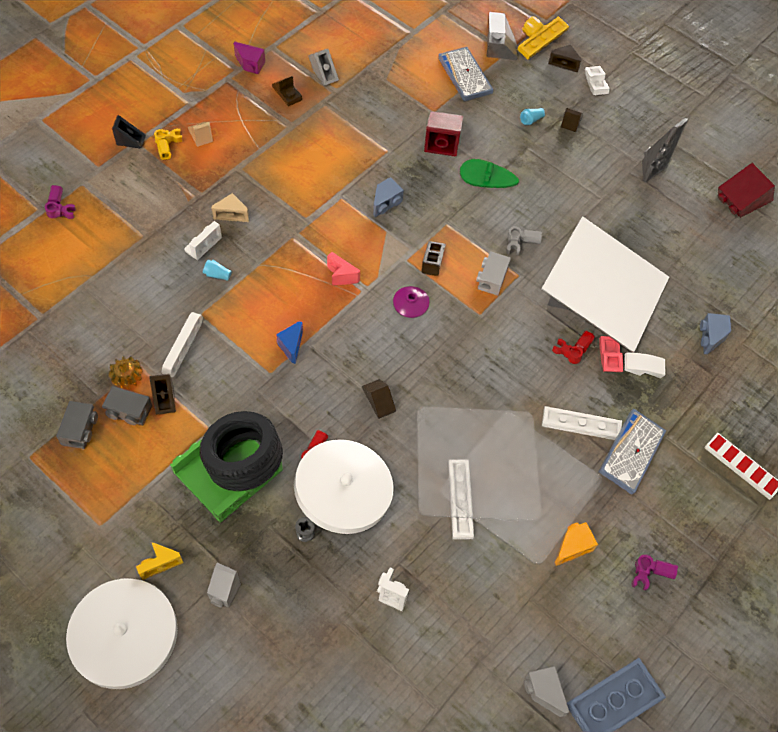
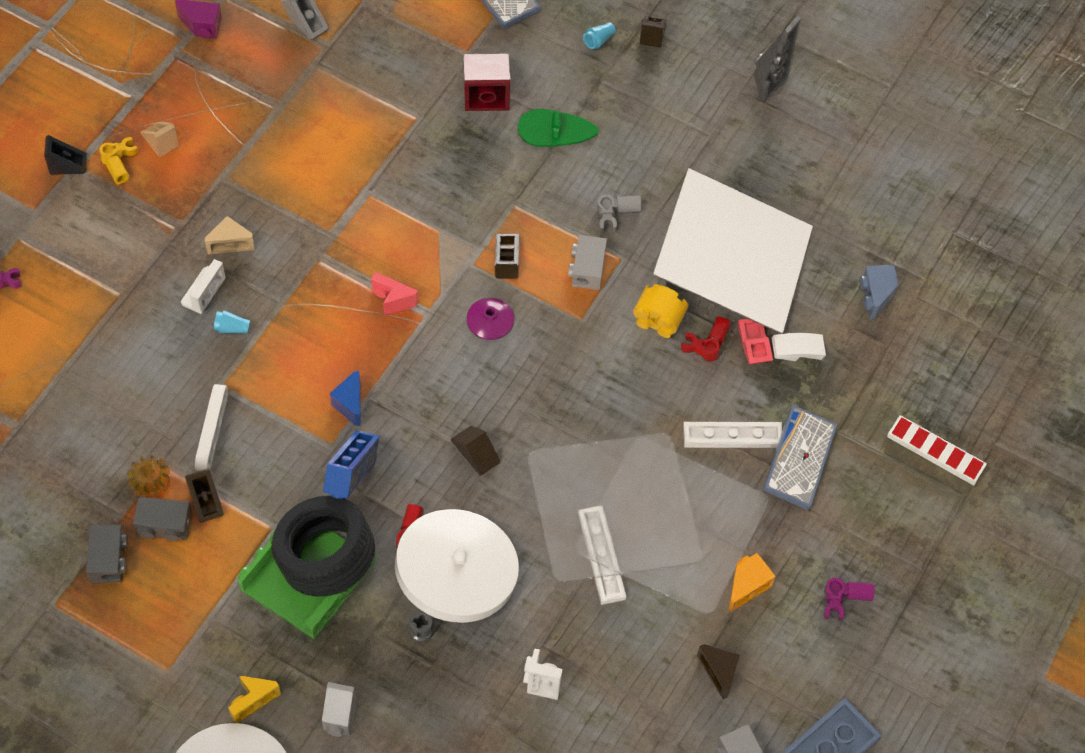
camera: 10 degrees left, 0 degrees up
dark brown slope [272,76,302,106] -> none
sand blue slope [373,177,403,217] -> none
dark red slope [717,163,775,218] -> none
none -> blue brick [323,430,380,499]
none -> yellow brick [633,284,688,338]
none -> dark brown slope [697,644,740,699]

